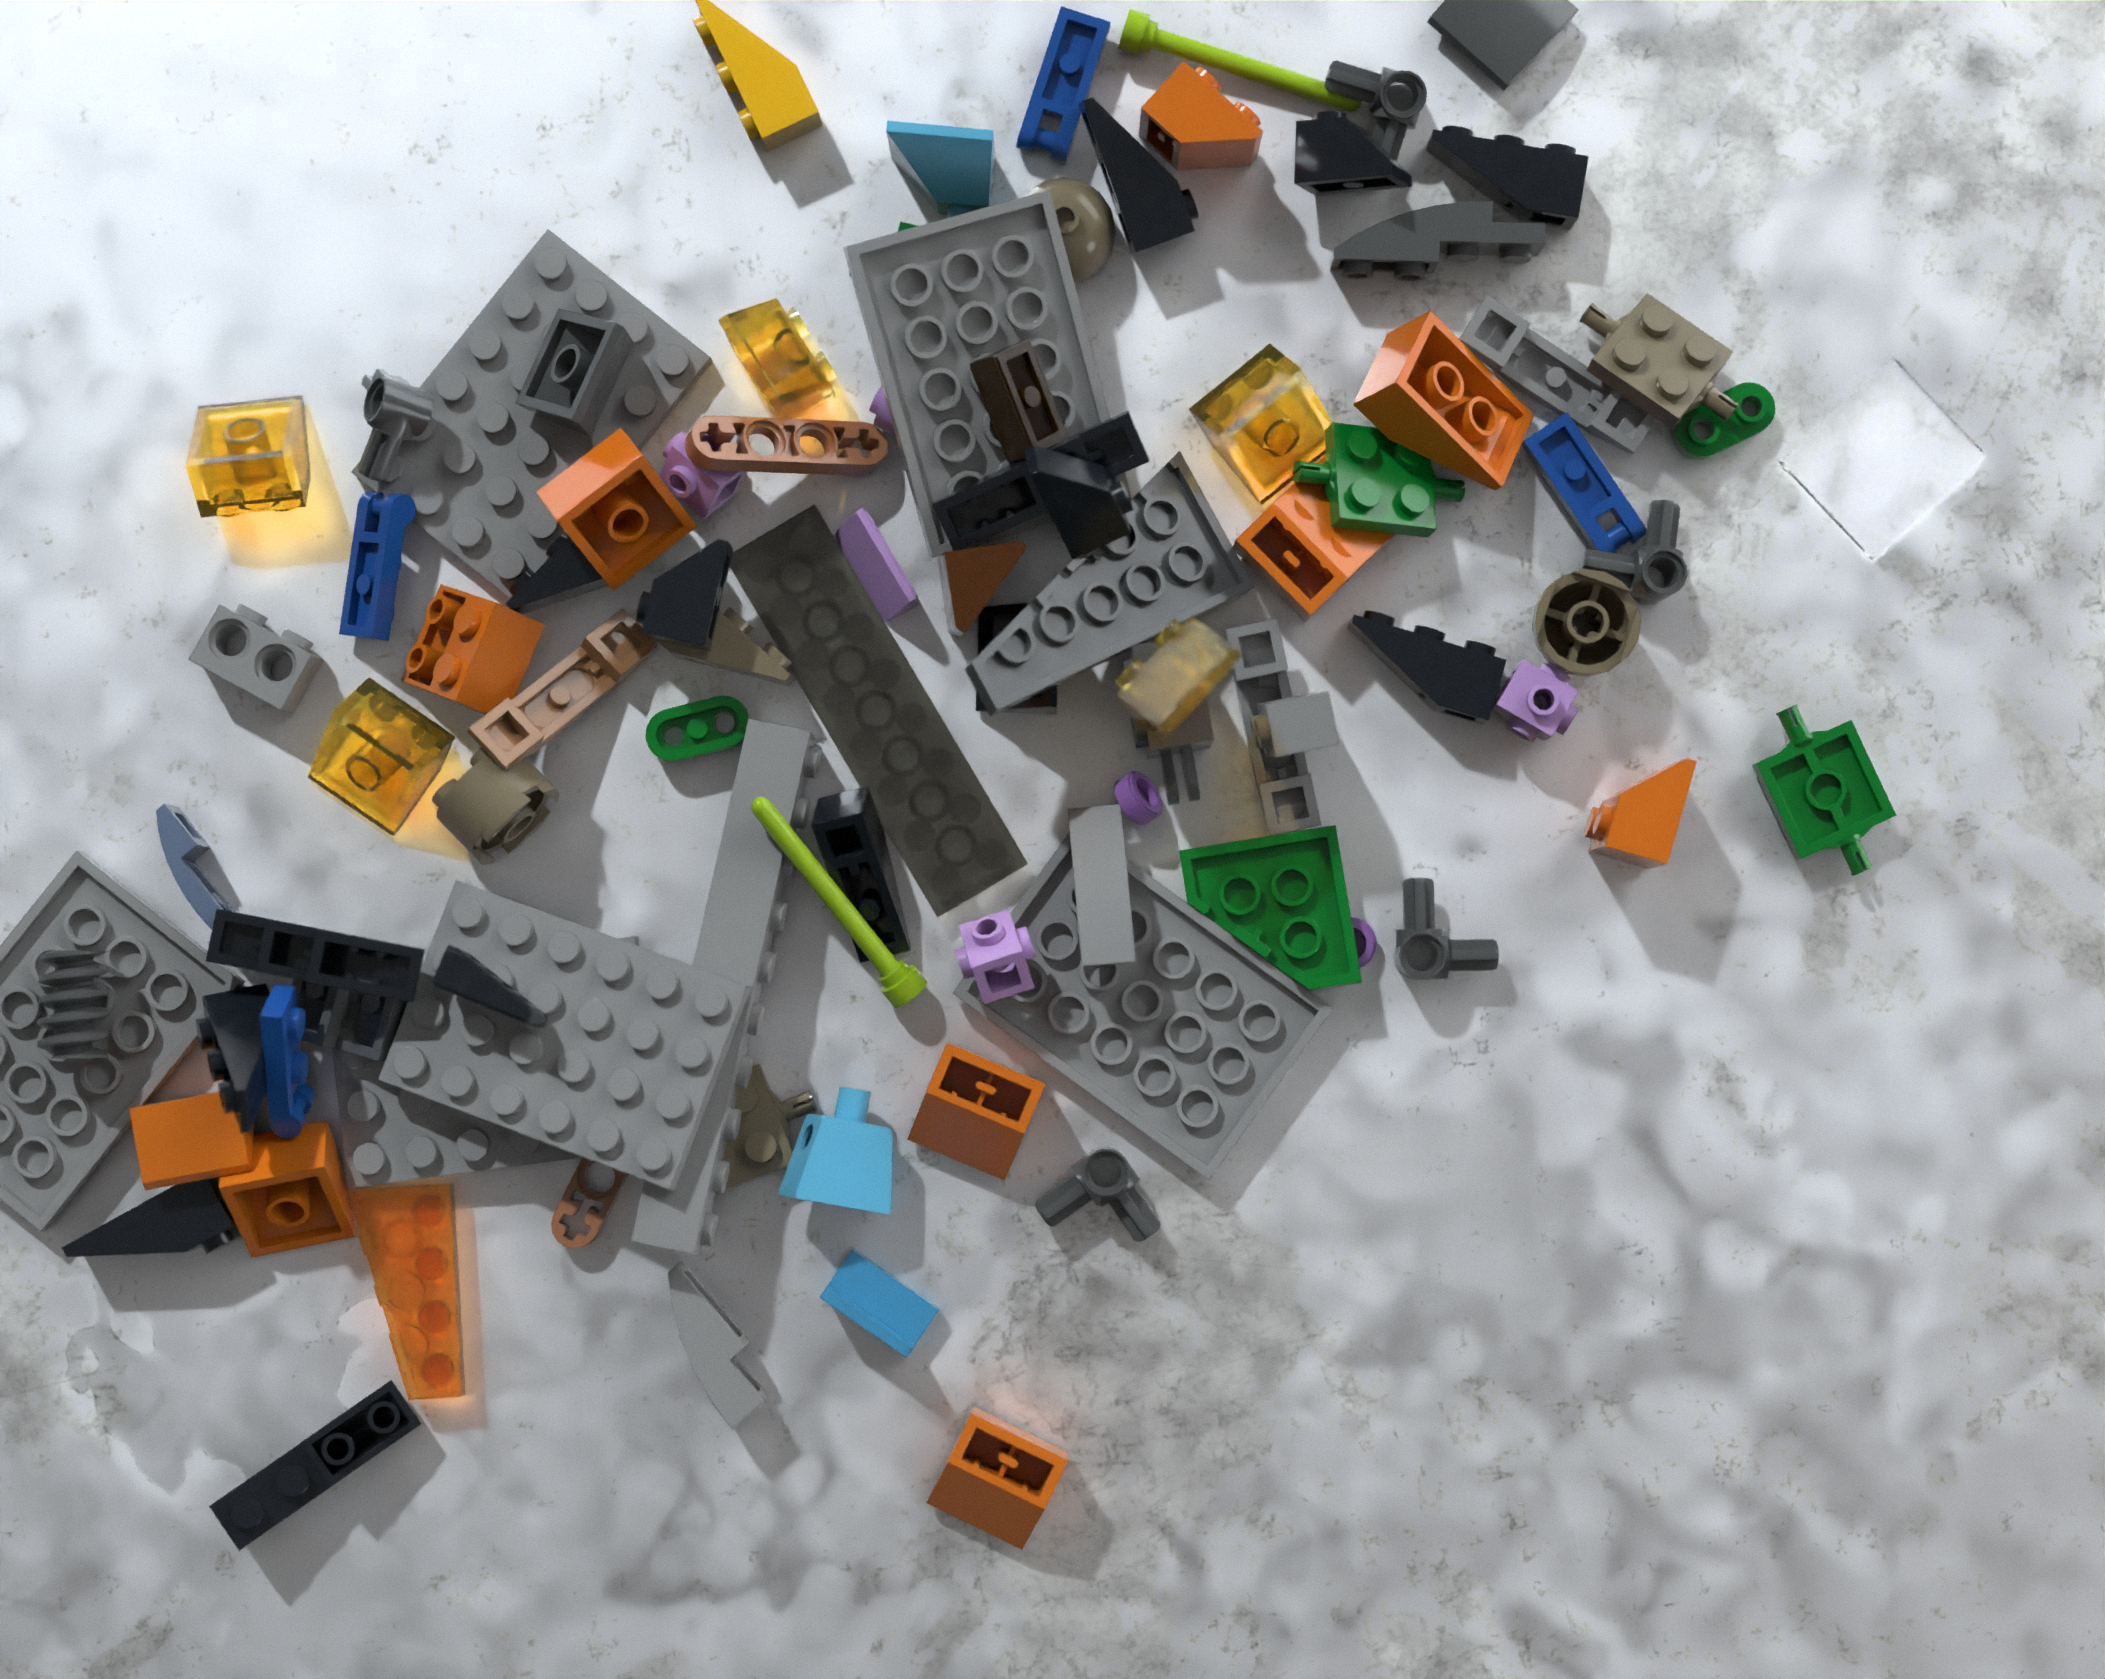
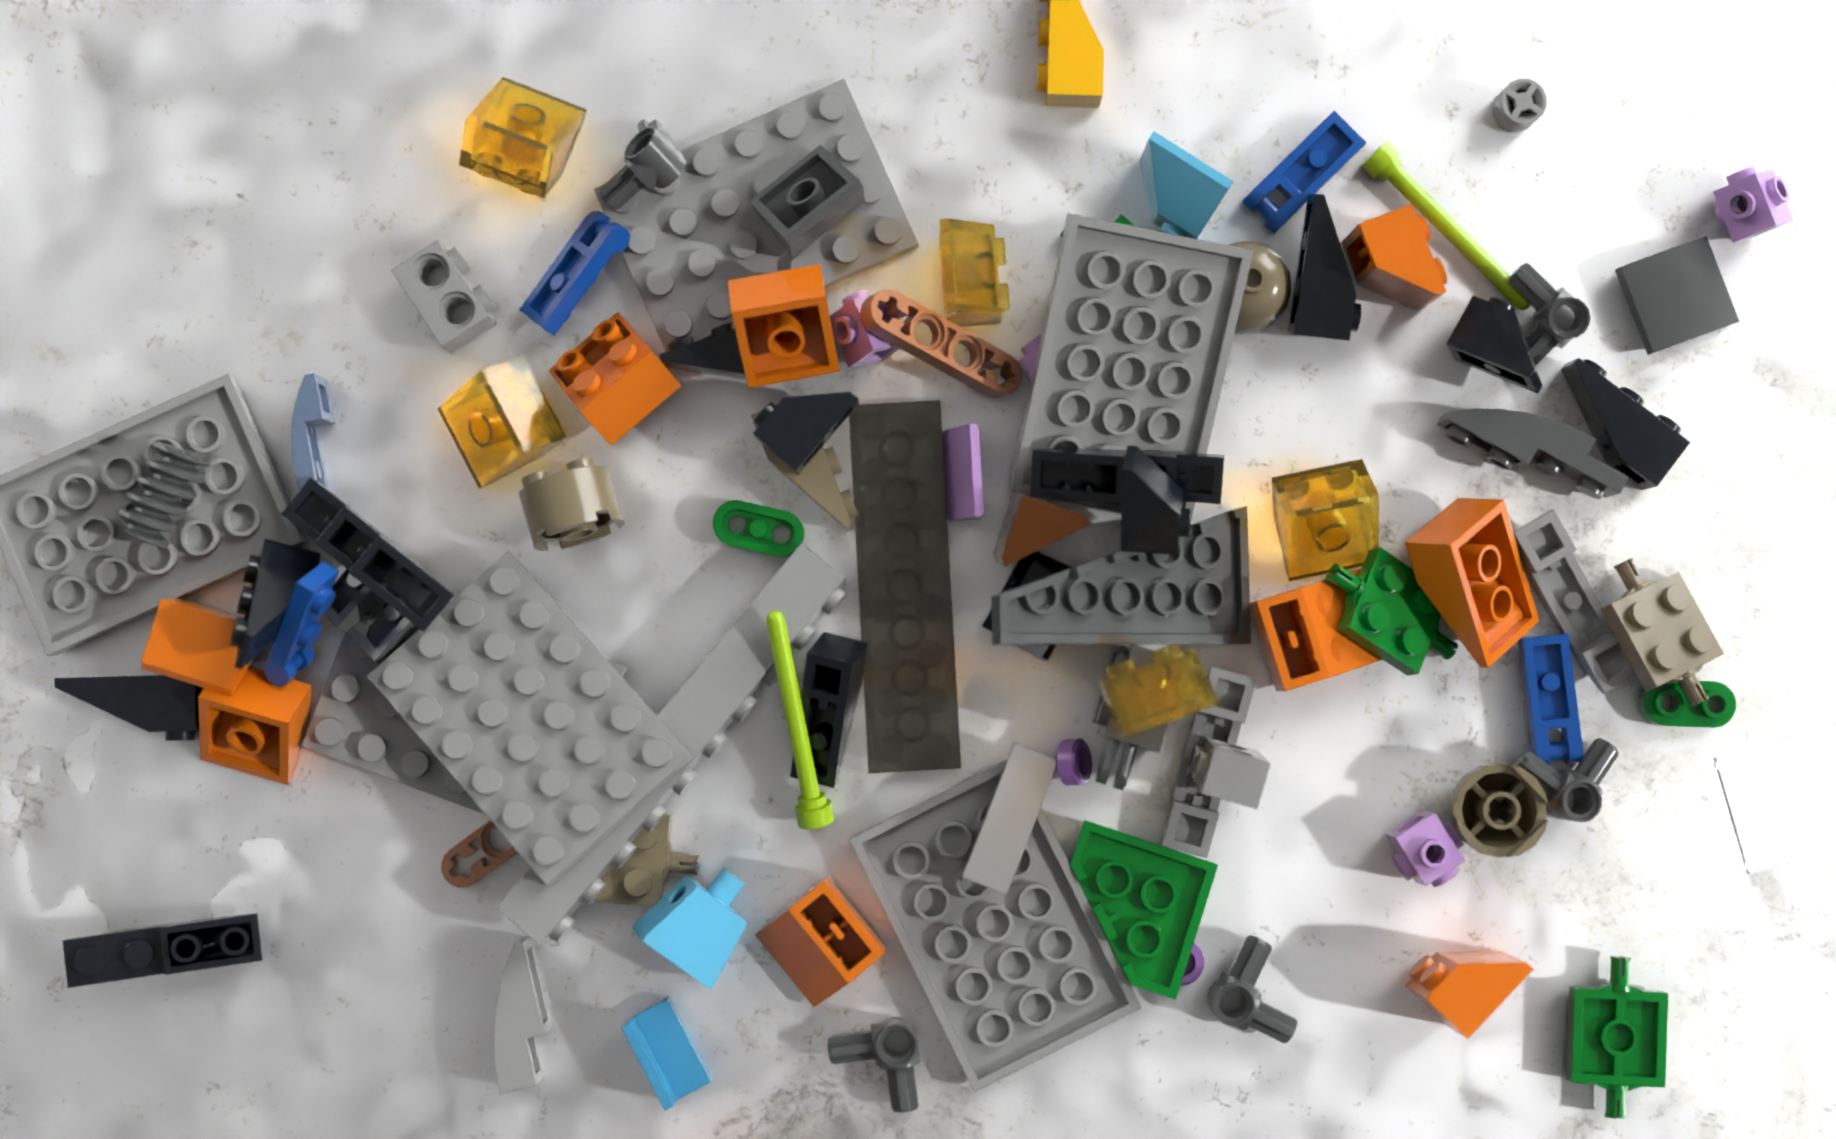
camera: 25 degrees right, 0 degrees up
clear orange wing [344,1183,466,1400] -> none
black slope [432,945,548,1029] -> none
medium nougat slope [467,608,658,771] -> none
lavender brick [955,909,1036,1004] -> none
dark brown slope [970,339,1068,461] -> none
black slope [1348,610,1507,725] -> none

